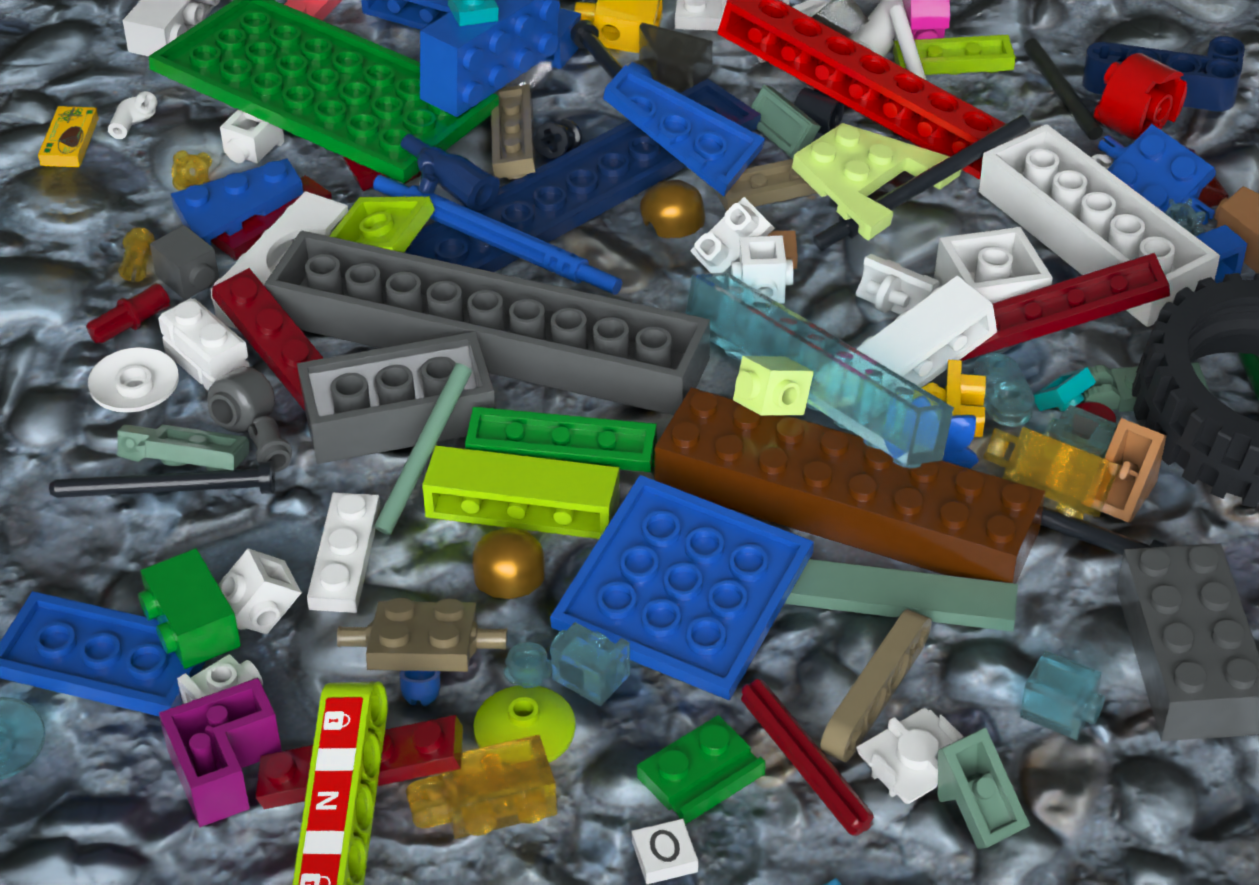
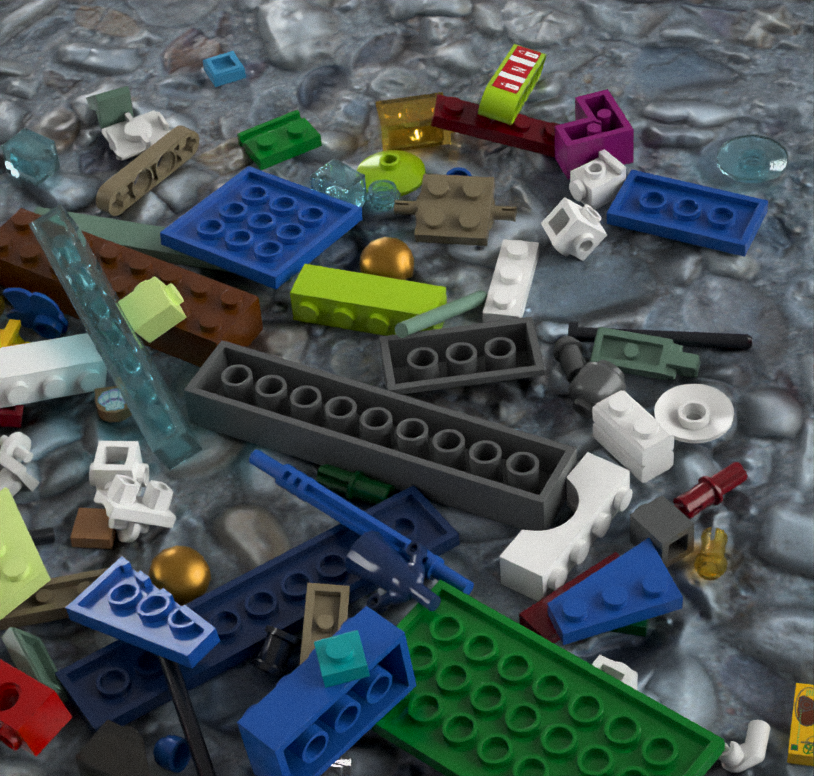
camera: 170 degrees left, 0 degrees up
green brick [138,548,241,669] -> none
clear yellow plate [171,150,212,191] -> none
dark red plate [212,268,324,412] -> none
lime plate [329,196,435,253] -> none
green fence [465,407,657,472] -> none
white tile [632,819,698,884] -> none
dark red axle [741,679,874,836] -> none

